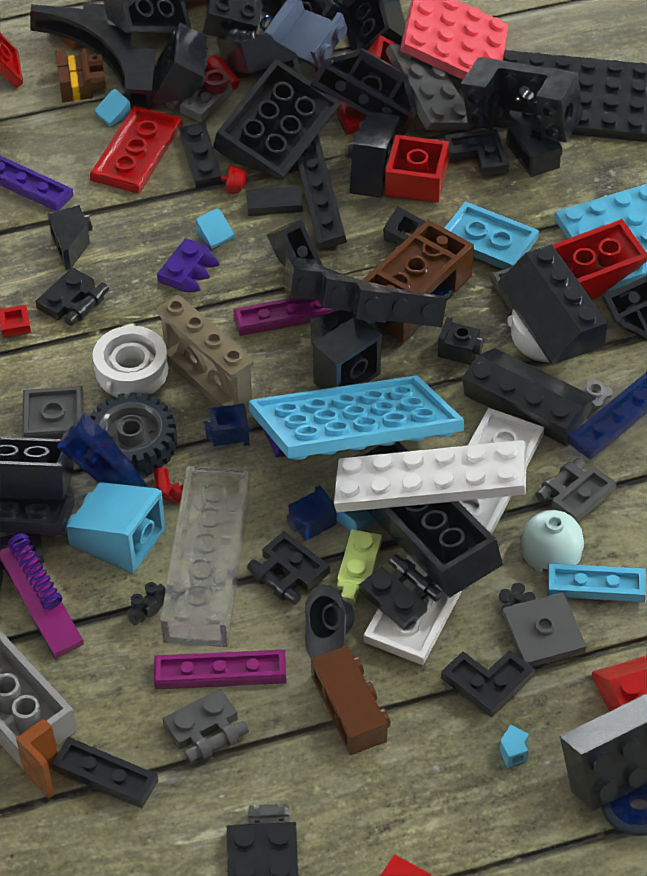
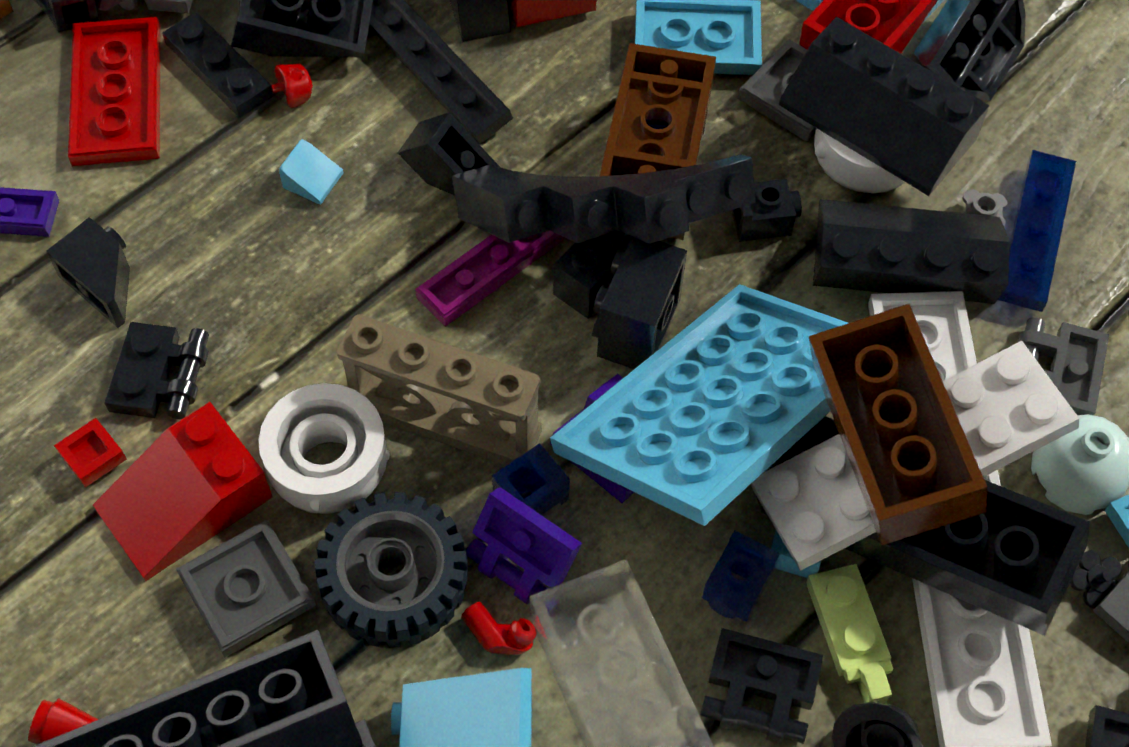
camera: 30 degrees left, 10 degrees up
clear blue slope [57,412,148,487] -> none
medium azure slope [94,89,131,127] -> none
dark purple plate [157,238,219,292] -> none
black tile [246,186,303,216] -> none
black plate [359,554,443,630] -> none
black brick [383,206,426,246] -> none
none -> red slope [93,402,273,581]
none -> dark purple plate [466,487,582,612]
none -> reddish brown brick [808,304,987,545]

